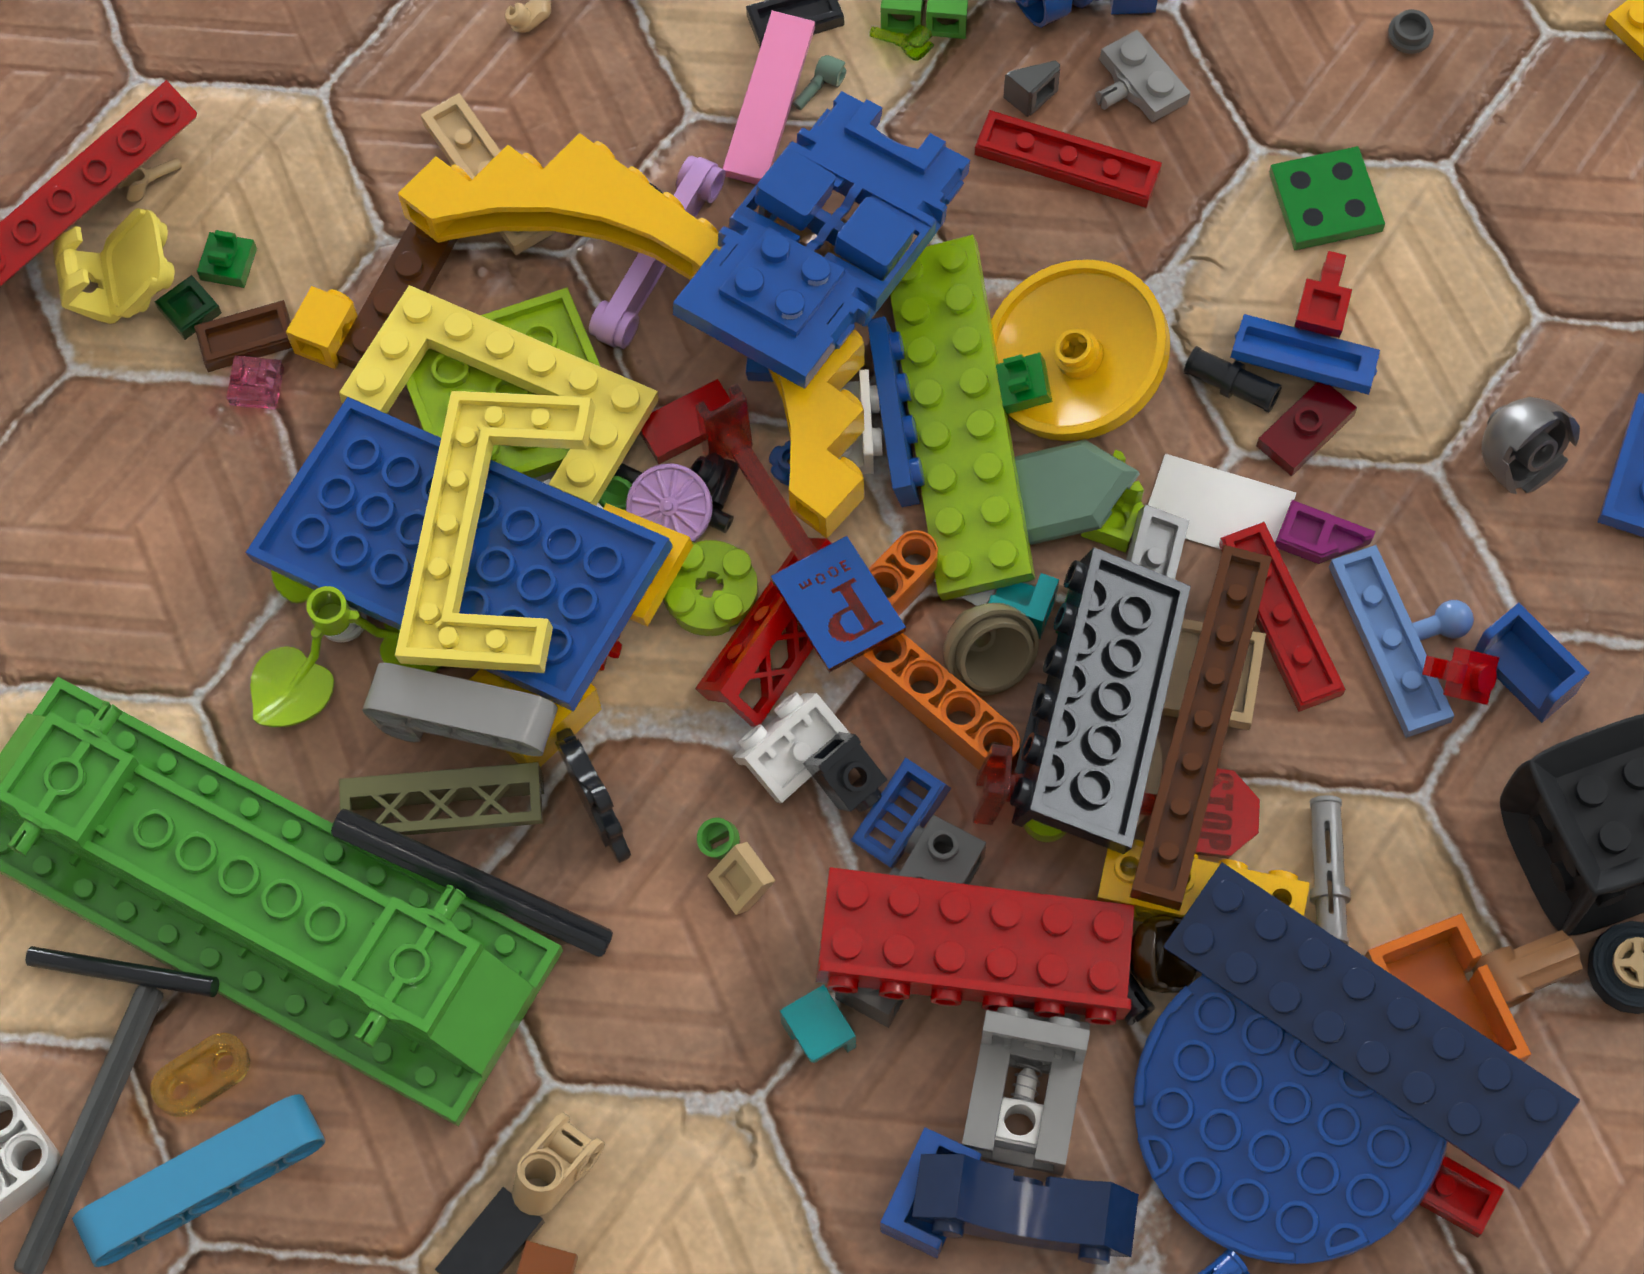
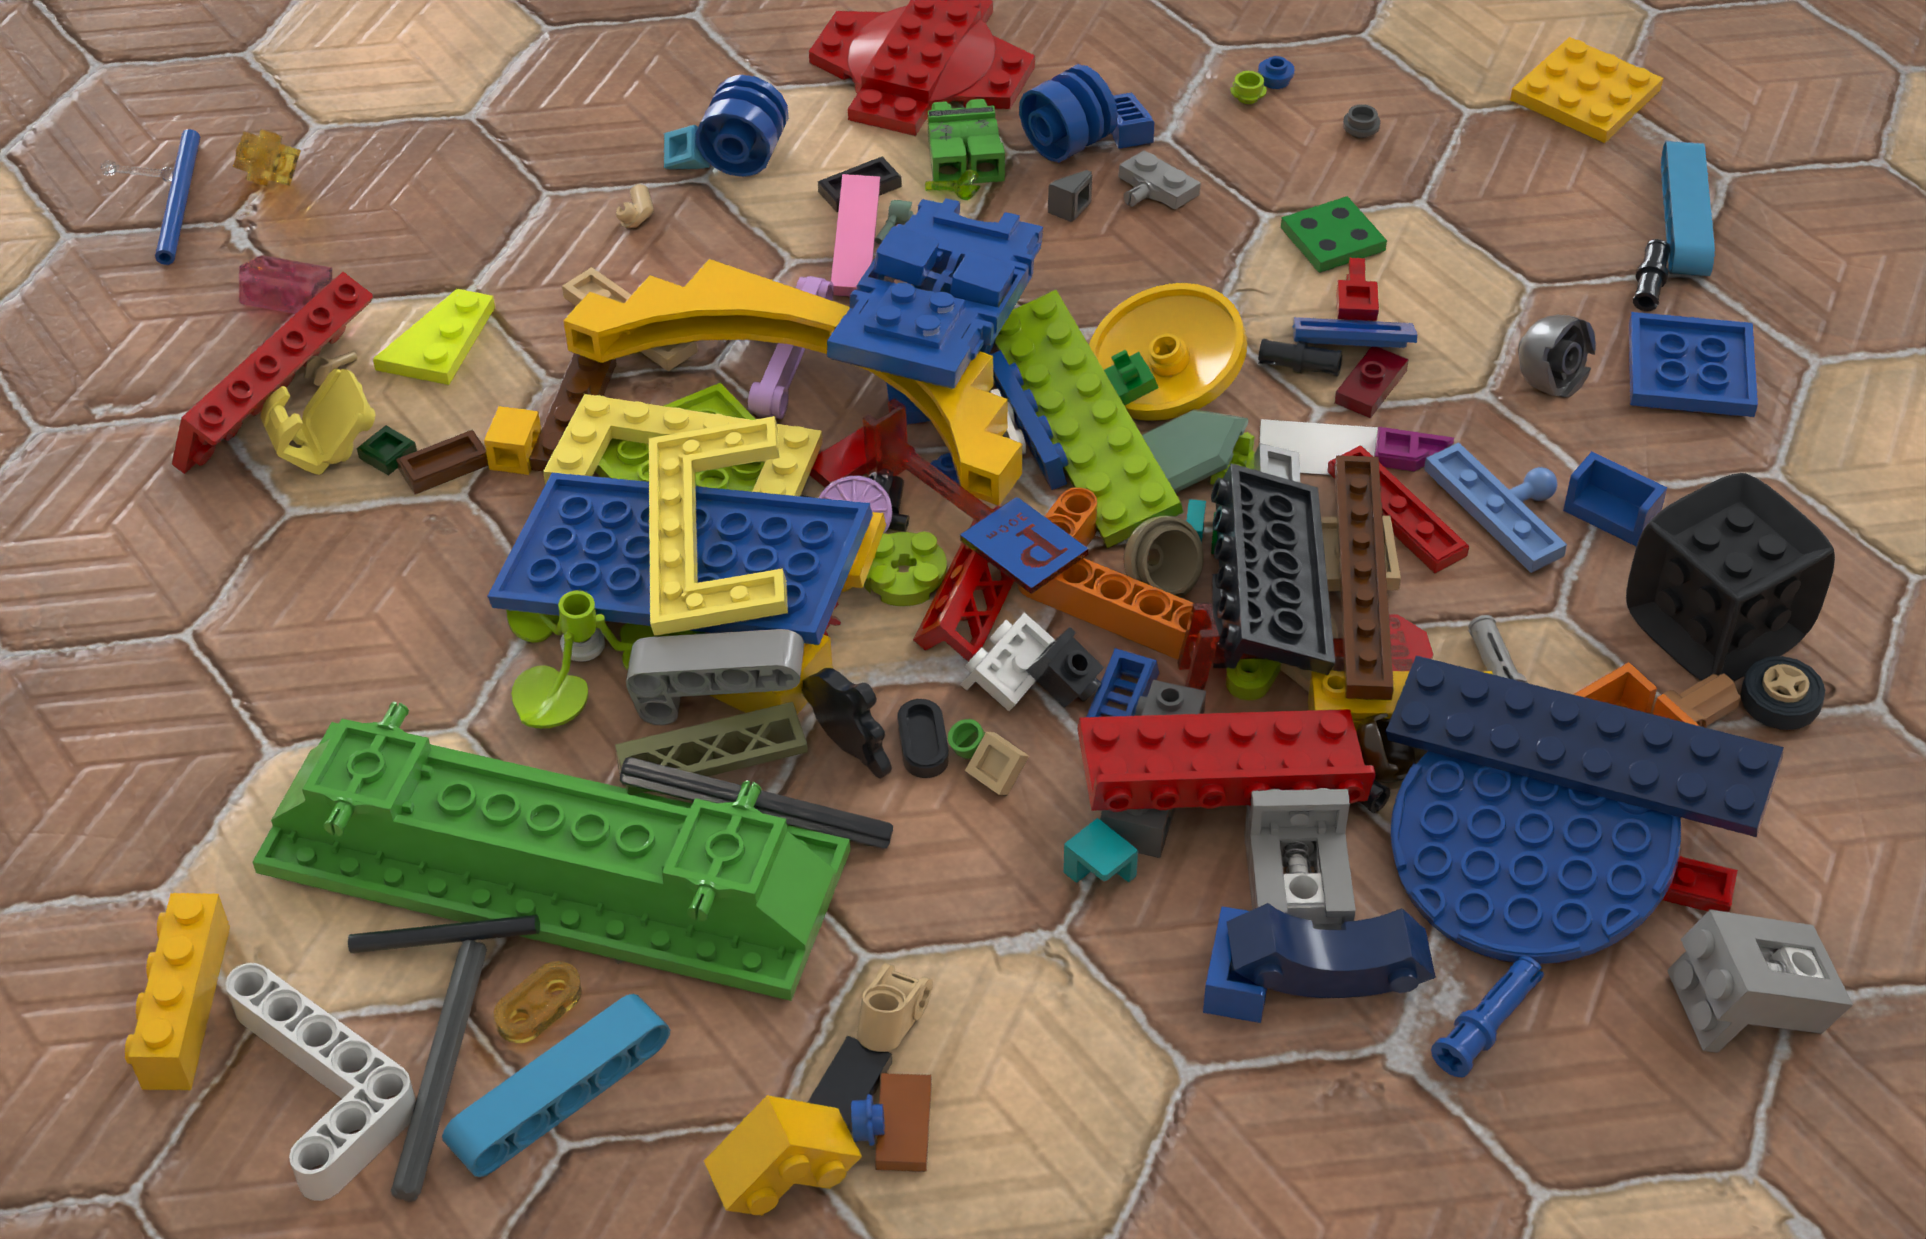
camera: 15 degrees left, 20 degrees down
green tile [197,230,257,288] -> none
clear pink tile [226,355,284,410] -> none
red tile [974,110,1162,208] -> none
red plate [1422,647,1500,705] -> none
none -> clear pink bracket [239,255,333,314]
none -> neon yellow wing [373,289,495,385]
none -> black tile [897,699,949,778]

